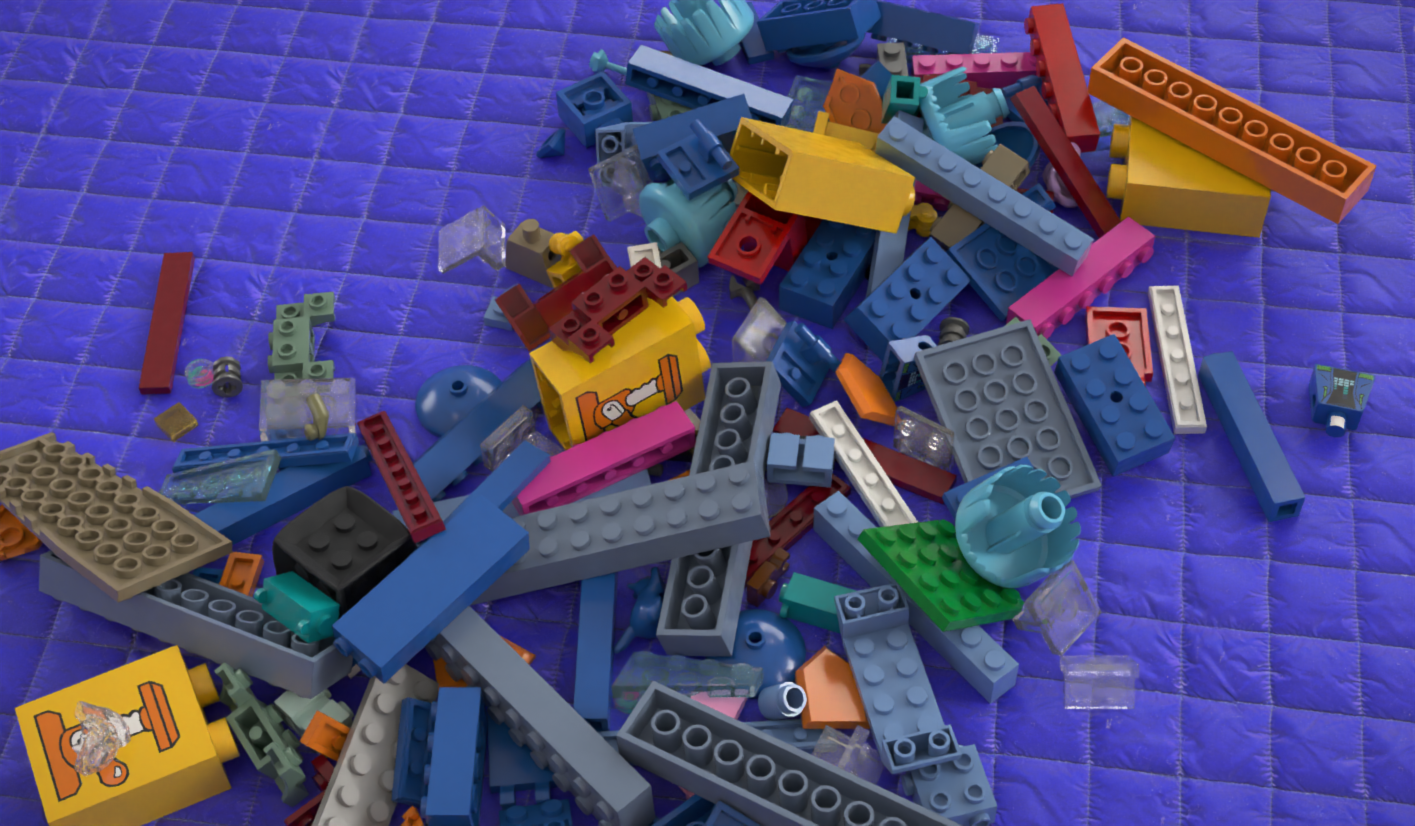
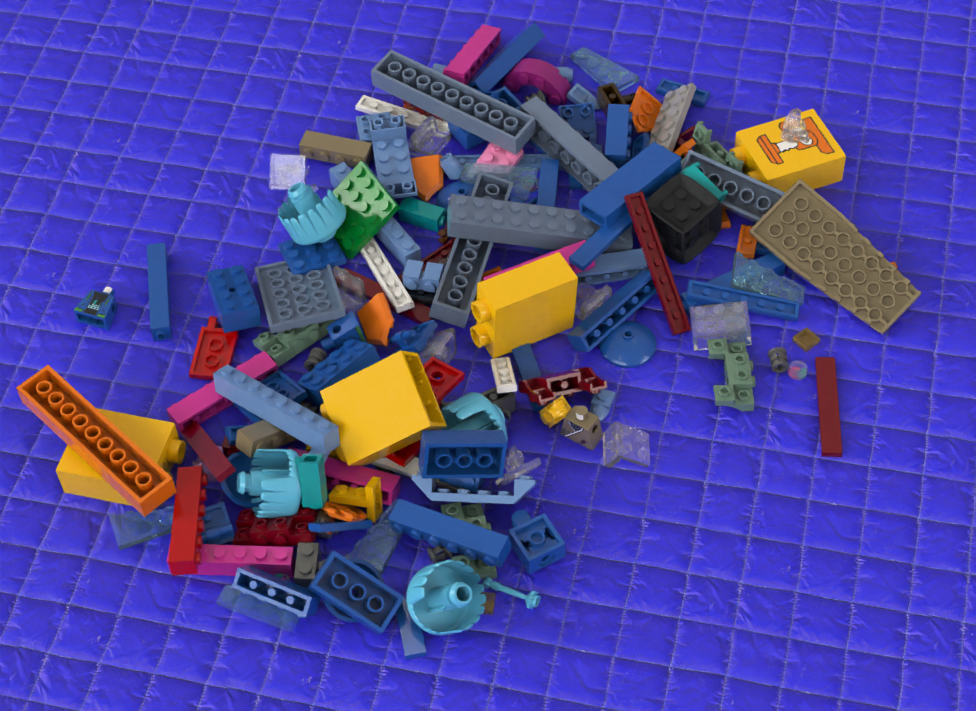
camera: 175 degrees left, 0 degrees up
olive arm [304,393,329,441] -> none
blue slope [536,127,566,158] -> none
dark red bracket [549,257,688,364] -> none
blue plate [657,119,740,200] -> none
white tile [1148,286,1207,434] -> none
none -> dark tan brick [299,130,373,168]

